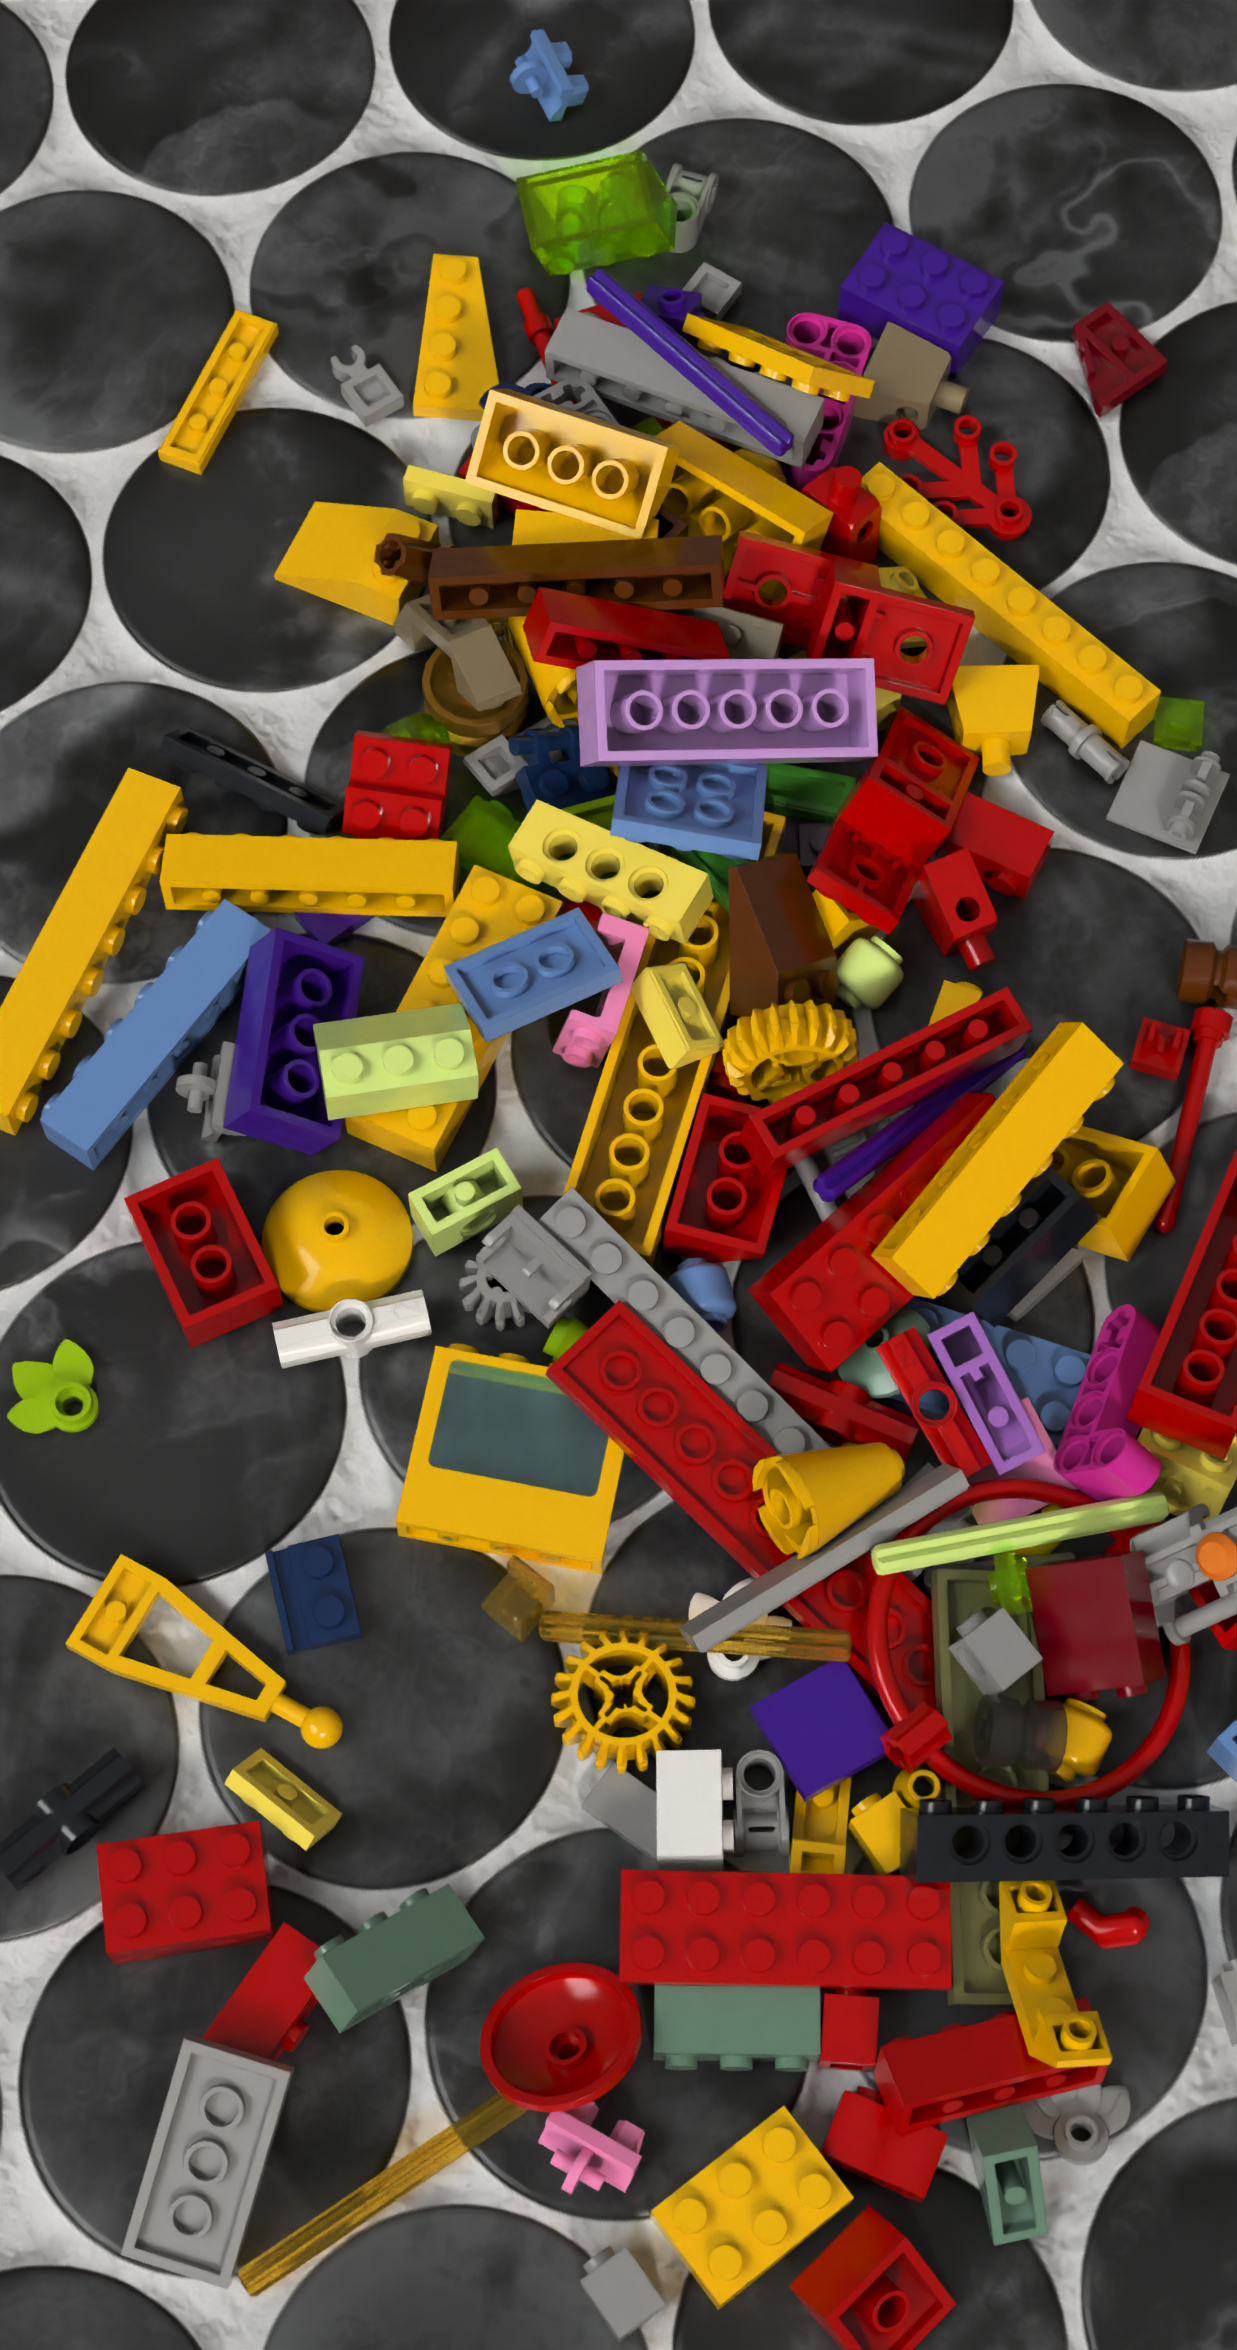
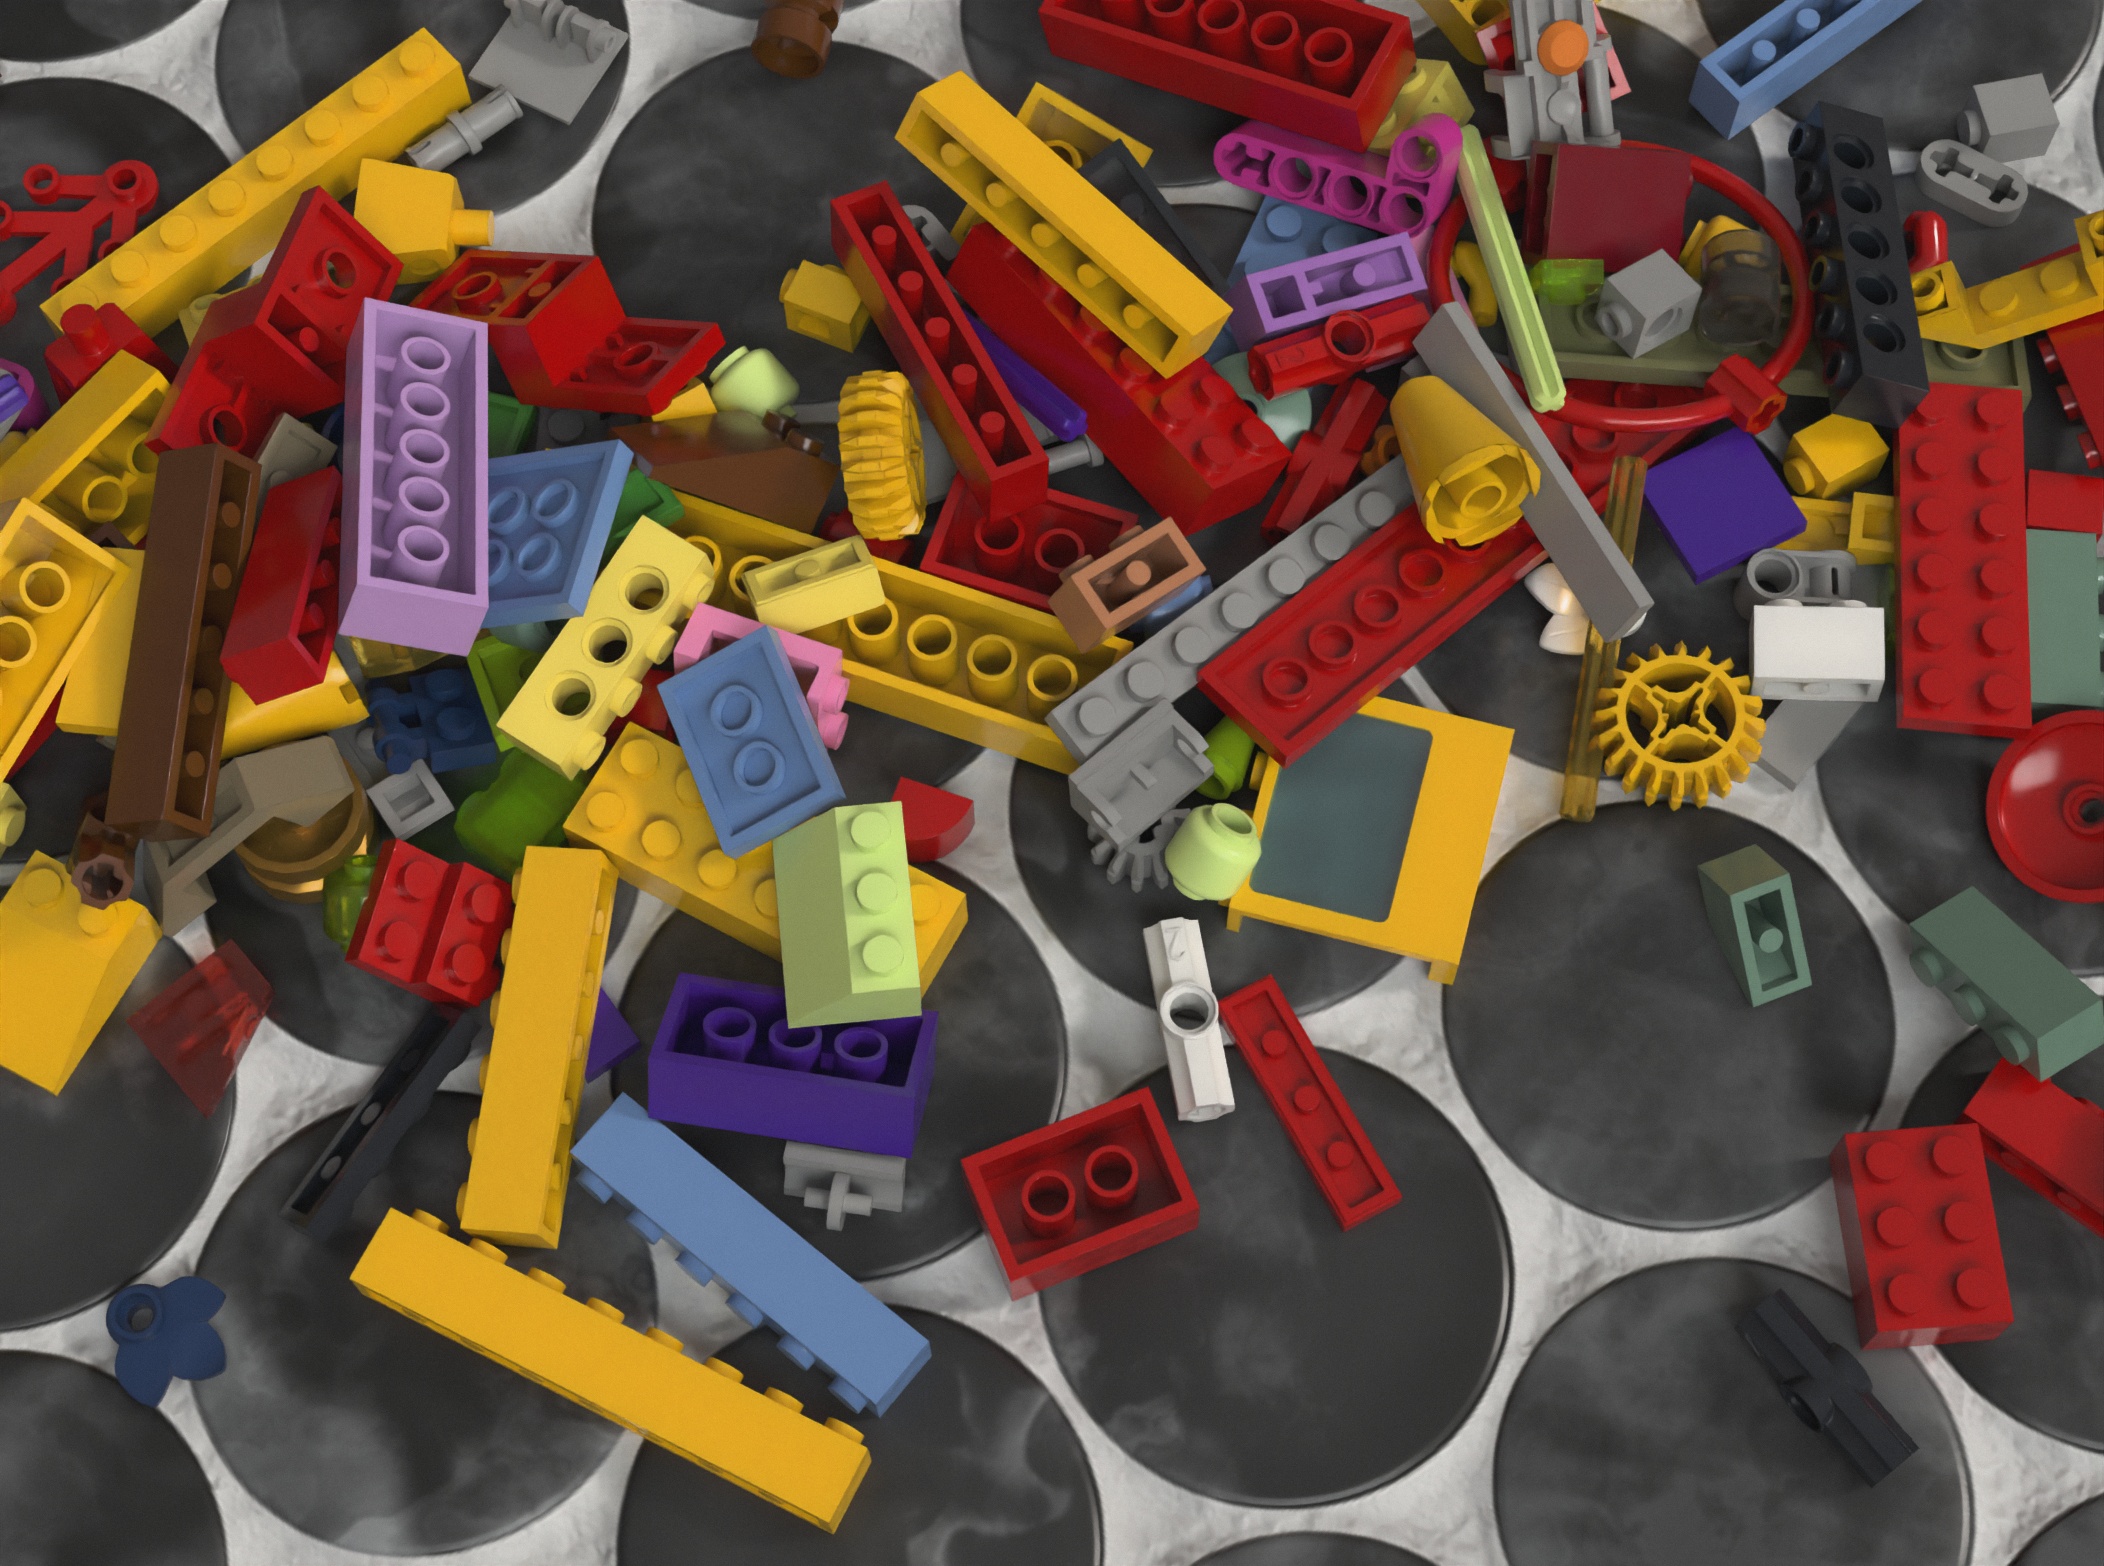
camera: 85 degrees left, 0 degrees up
lime plate [7,1339,100,1434] -> none
yellow plate [65,1554,343,1749] -> none
light yellow plate [224,1748,342,1851] -> none
yellow dish [262,1170,413,1312] -> none
dark blue plate [265,1534,363,1656] -> none
yellowish green brick [408,1147,523,1257] -> none
clear yellow panel [481,1555,555,1642] -> none
yellow cone [893,1765,942,1808] -> none
red torso [910,847,998,973] -> none
red brick [937,792,1054,899] -> none
red tile [1129,1017,1191,1081] -> none
clear neon green plate [1152,696,1205,752] -> none
red piece [1155,1007,1233,1233] -> none
none -> dark blue plate [106,1276,227,1408]
none -> clear red wing [126,939,275,1119]
none -> red brick [891,777,975,863]
none -> nougat brick [1047,516,1206,655]
none -> yellowish green head [1164,803,1262,901]
none -> red tile [1217,974,1402,1233]
none -> sand green slope [1697,844,1812,1007]
none -> light grey beam [1914,139,2028,227]

